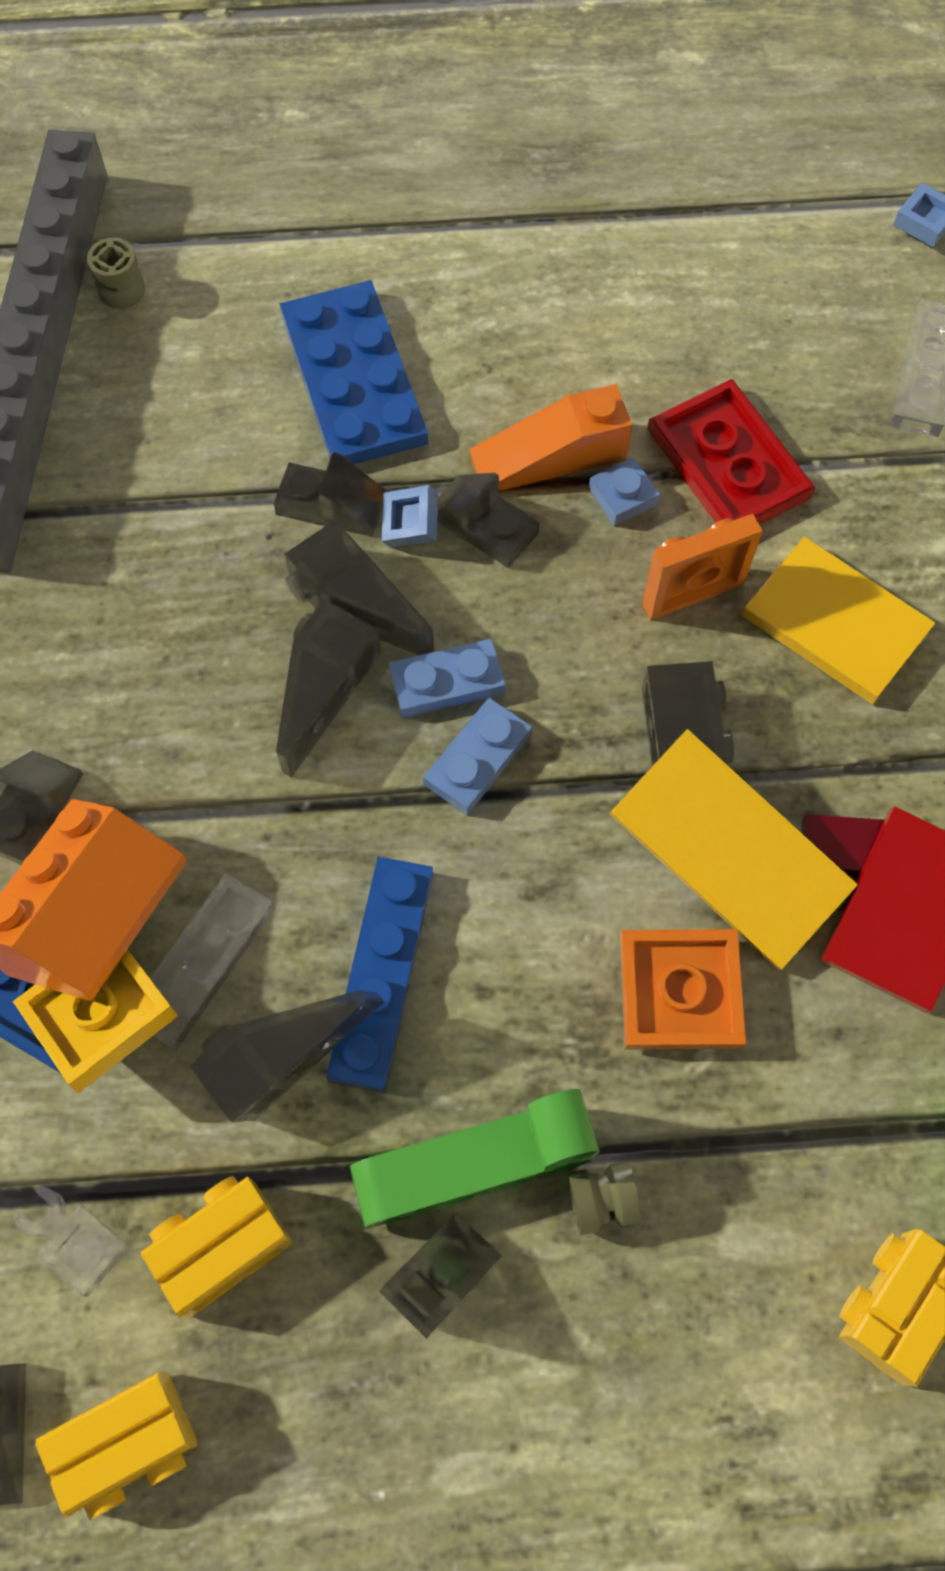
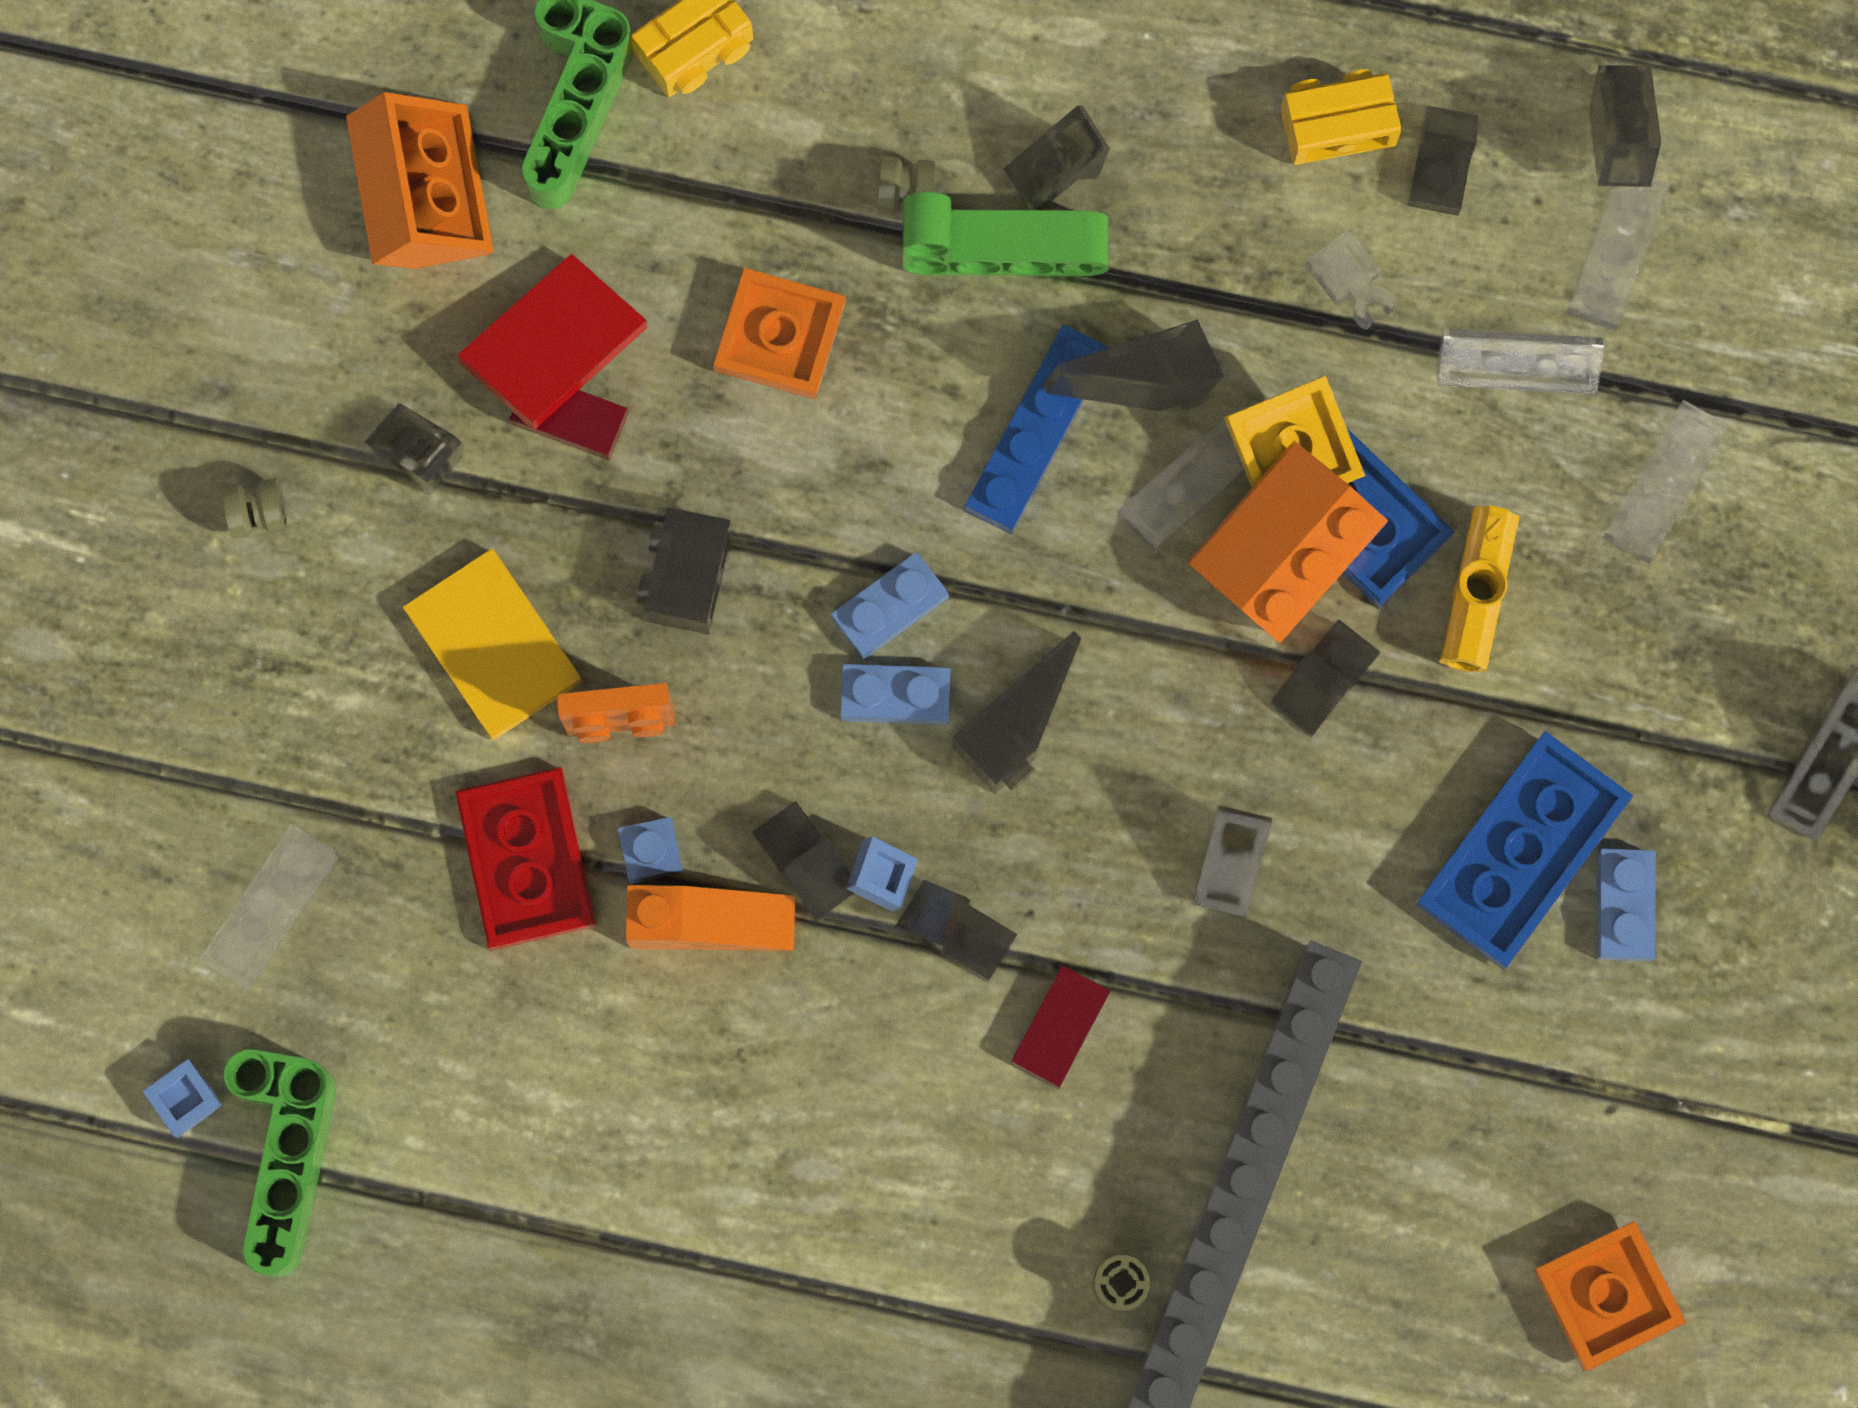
camera: 165 degrees left, 10 degrees up
yellow brick [140,1176,294,1319] -> none
blue plate [279,280,429,470] -> none
clear smoke slope [284,519,434,656] -> none
yellow tile [609,729,858,970] -> none
none -> bright green beam [224,1049,336,1278]
none -> dark red tile [1010,965,1111,1089]
none -> clear smoke slope [1193,805,1272,917]

